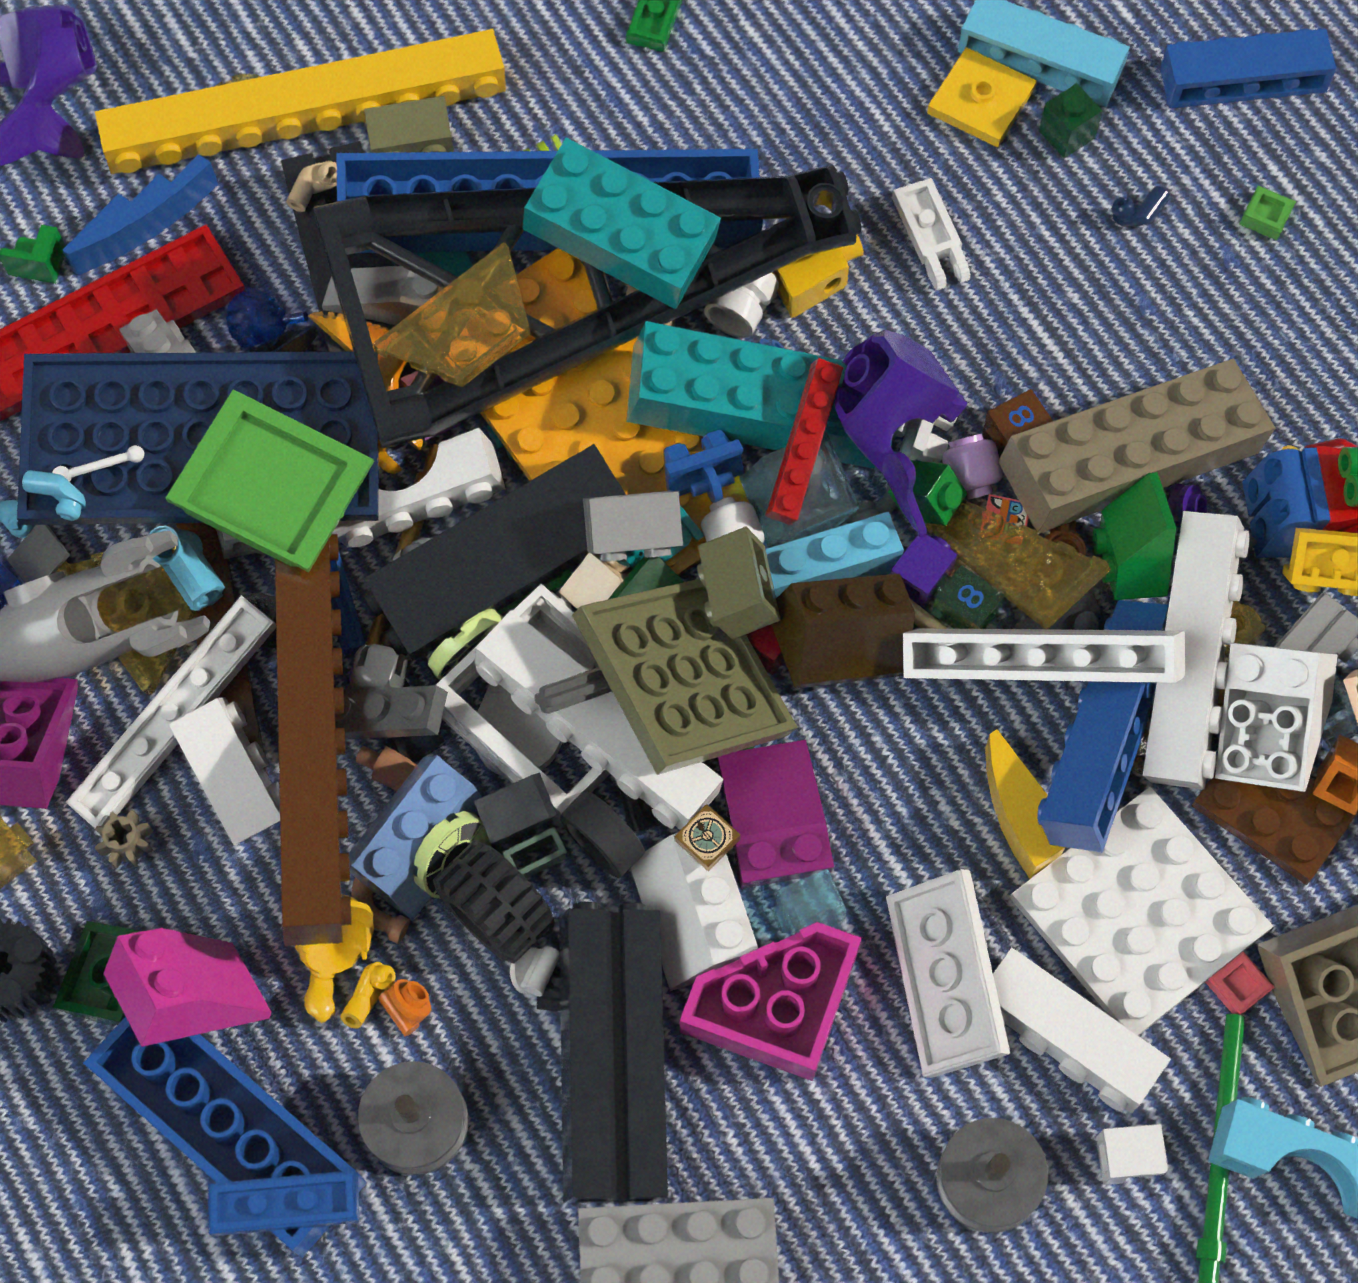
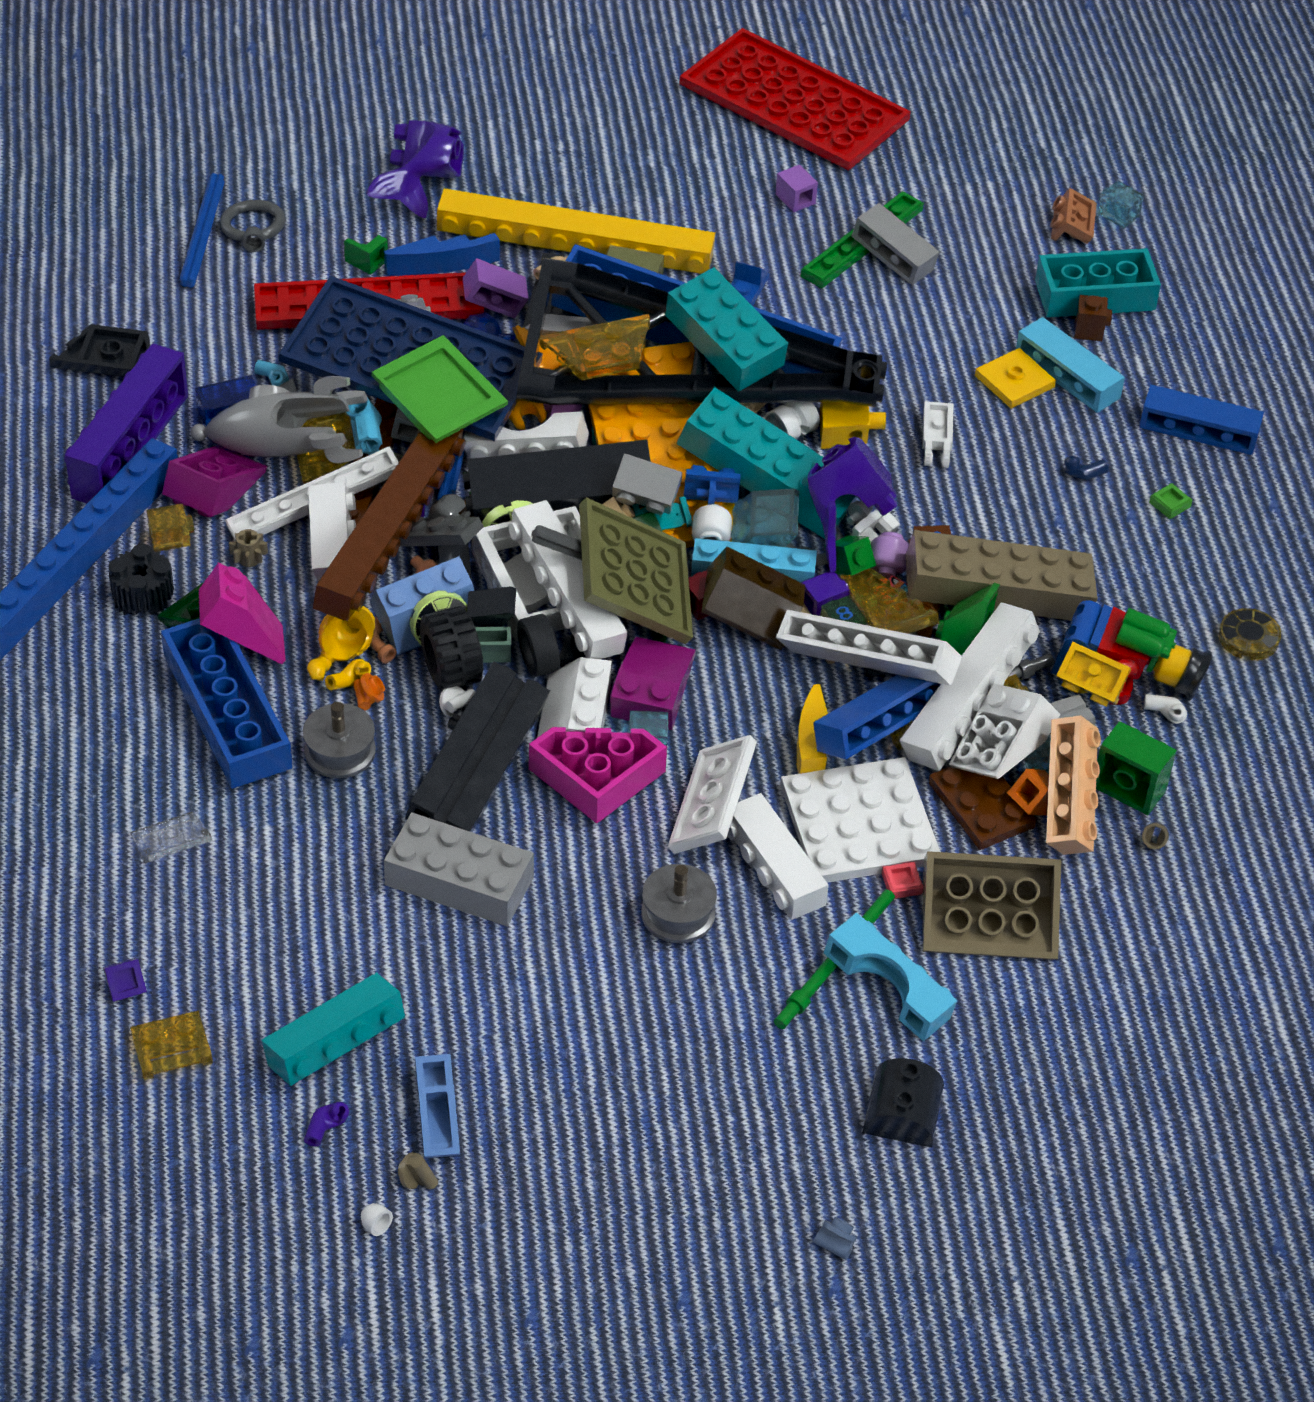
camera: 20 degrees right, 20 degrees down
medium azure arm [22,470,86,521] -> none
white hinge [52,445,144,482] -> none
blue tile [208,1170,360,1236] -> none
tile [674,804,741,872] -> none
olive brick [697,526,781,640] -> none
red piece [765,358,844,525] -> none
dark green brick [1039,83,1103,159] -> none
white panel [1096,1124,1168,1185] -> none
none -> medium lavender brick [463,258,528,318]
none -> blue slope [731,261,769,306]

